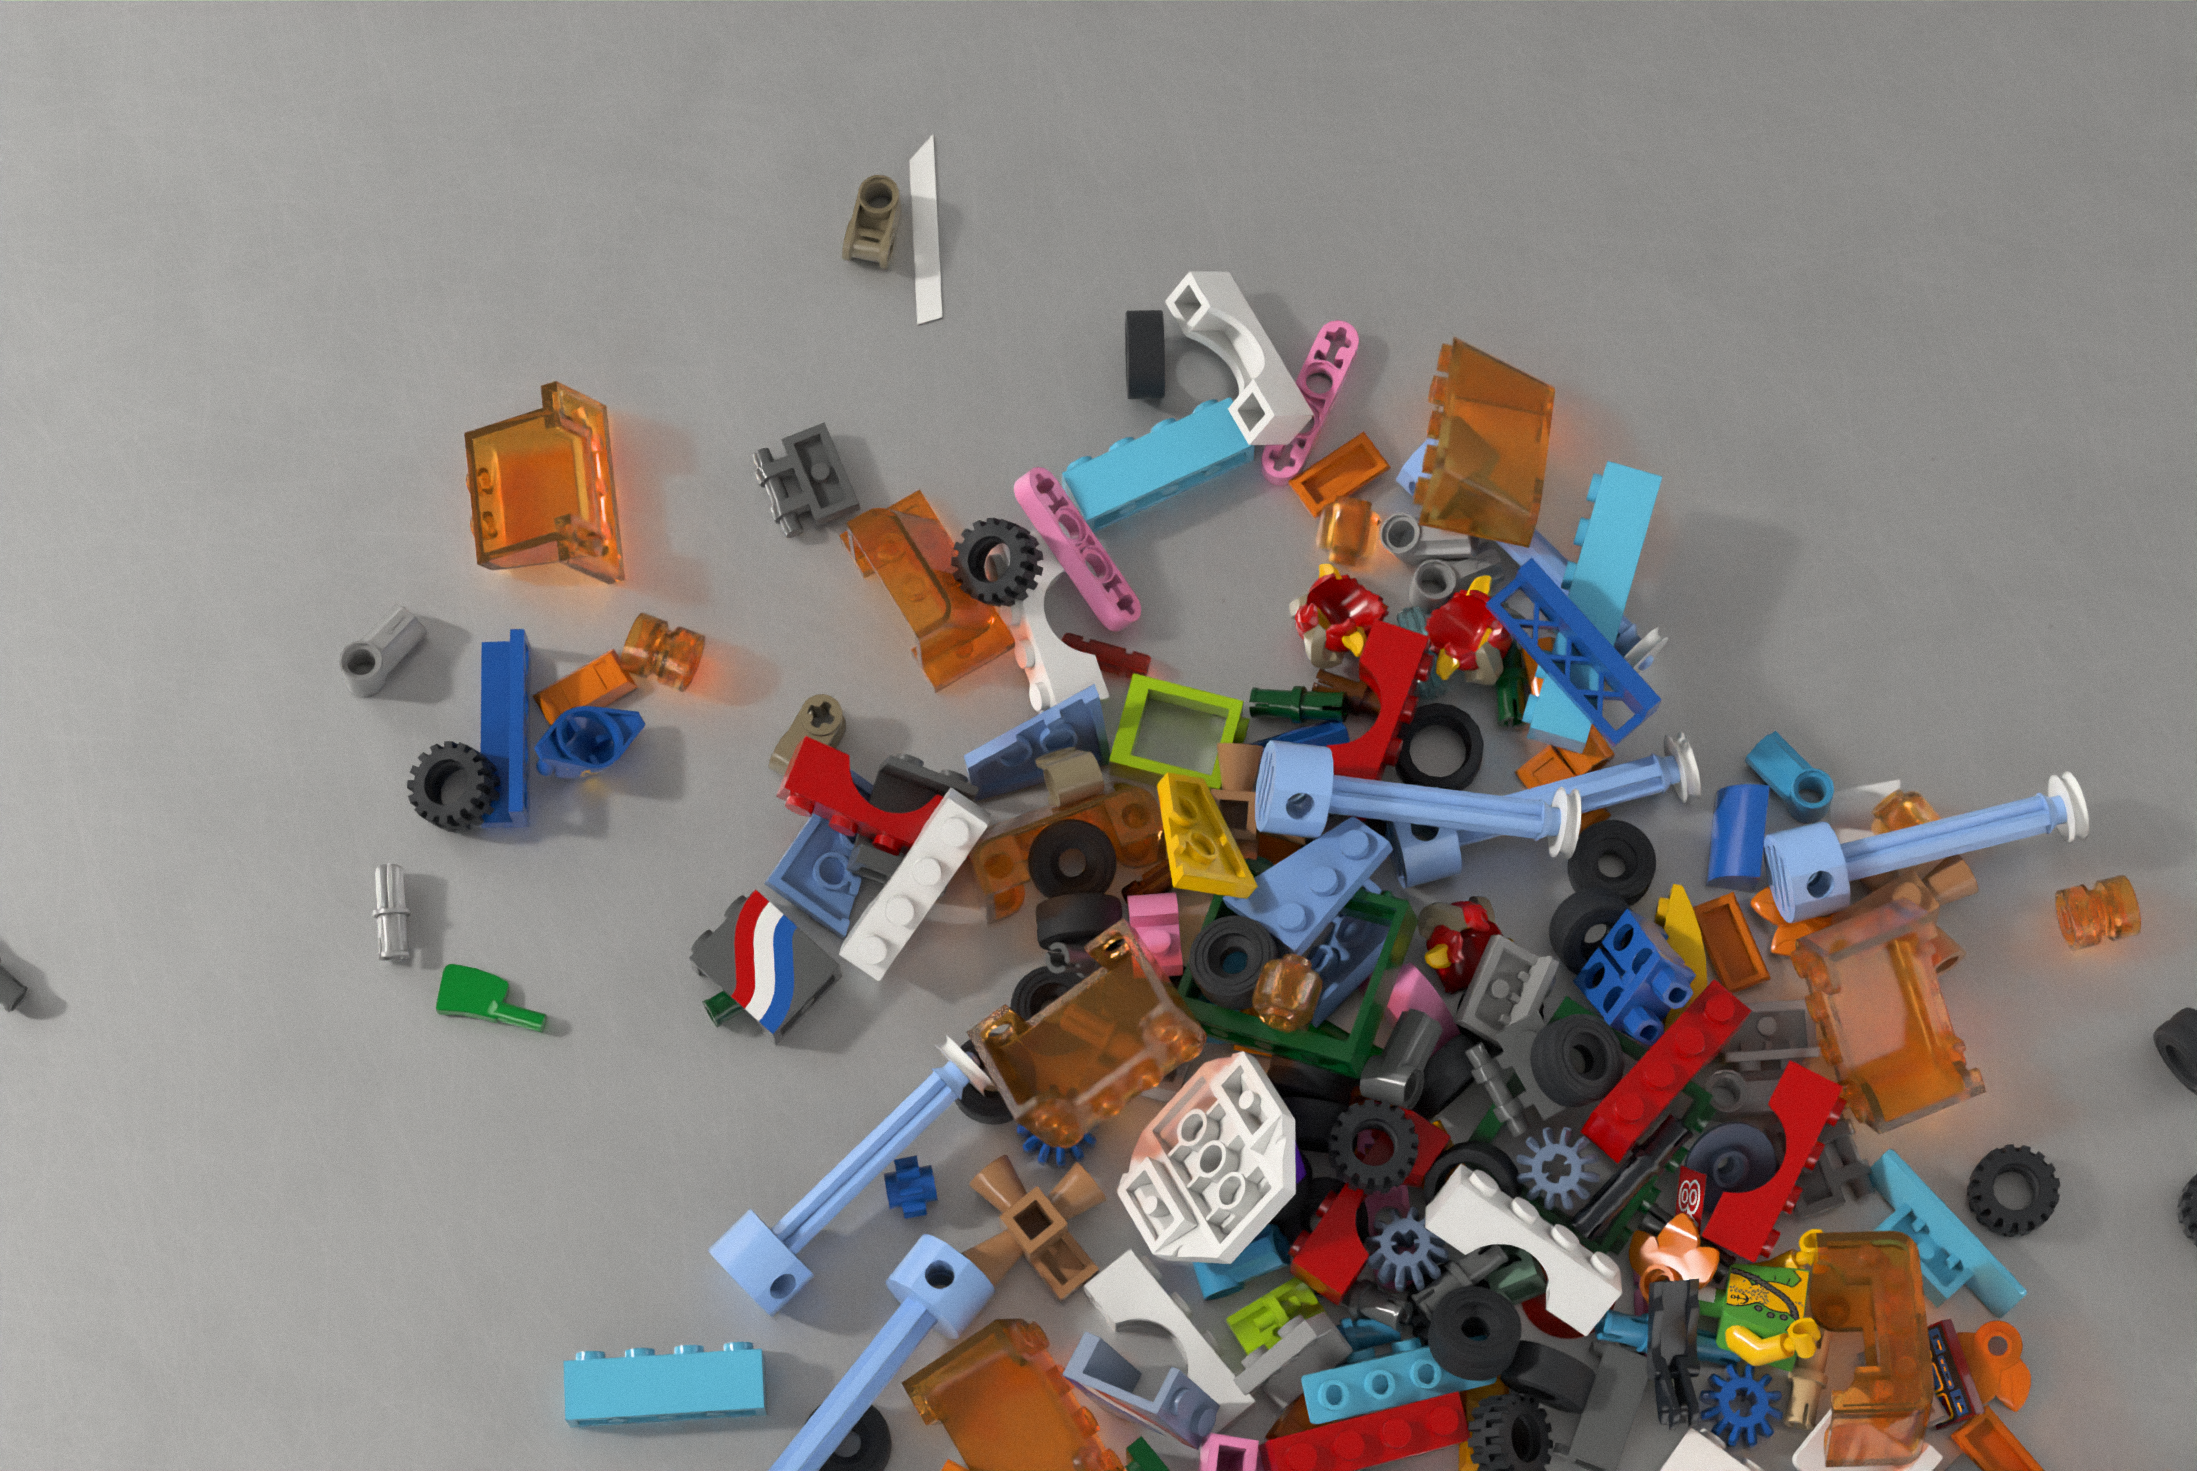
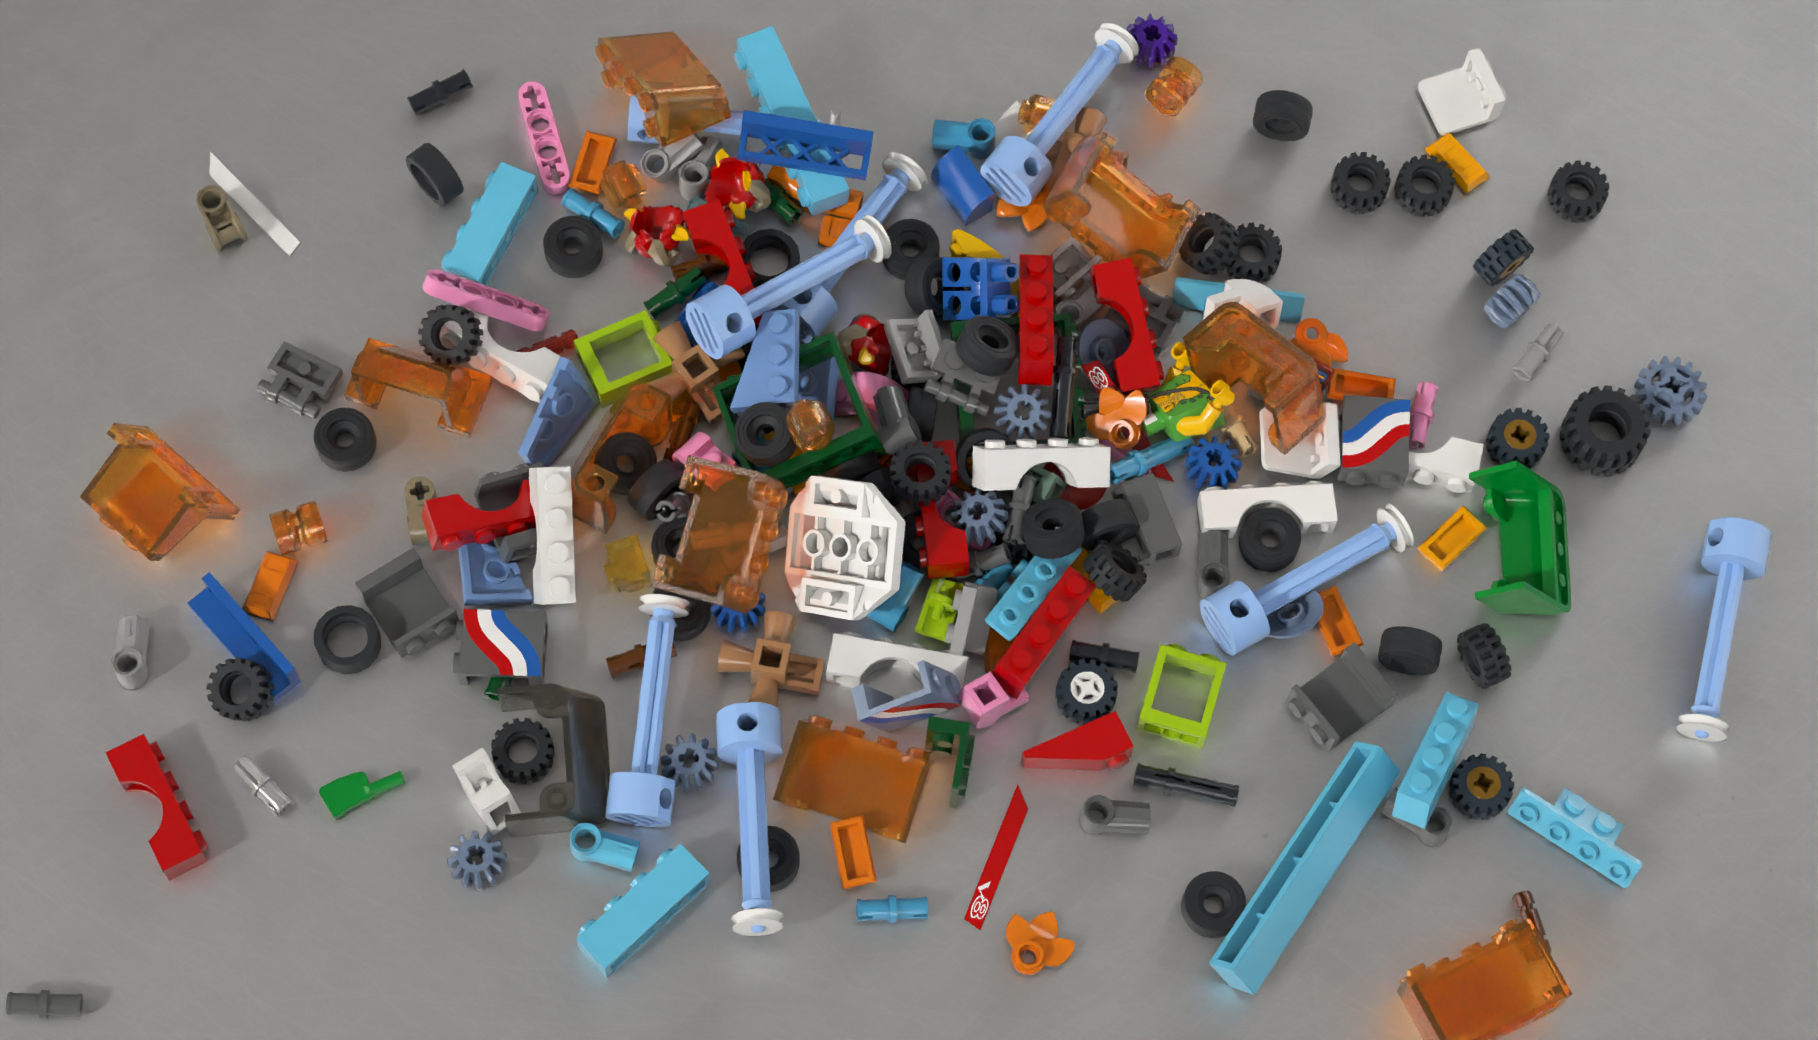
camera: 45 degrees left, 5 degrees down
blue hat [534,706,646,779] -> none
blue gear [883,1155,938,1219] -> none
dark tan piece [1035,747,1105,808] -> none
yellow wing [1157,772,1258,899] -> none
white arch [1165,271,1314,445] -> none
black arm [1647,1278,1700,1430] -> none
orange tile [1693,892,1771,994] -> none
none -> red arch [105,734,209,881]
none -> black tyre [313,605,381,674]
none -> black tyre [314,408,377,472]
none -> dark grey panel [355,547,459,658]
none -> black pin [407,69,473,116]
none -> sand blue gear [447,829,508,891]
none -> white brick [452,748,523,835]
none -> black tyre [491,718,555,785]
none -> clear smoke windscreen [497,683,611,837]
none -> black tyre [543,216,603,278]
none -> dark azure pin [561,188,625,239]
none -> medium azure piece [570,823,640,872]
none -> clear yellow brick [603,534,651,592]
none -> reddish brown pin [605,643,677,679]
none -> sand blue gear [660,733,719,794]
none -> dark purple gear [1126,13,1178,69]
none -> black tyre [1178,212,1240,275]
none -> white brick [1202,279,1283,336]

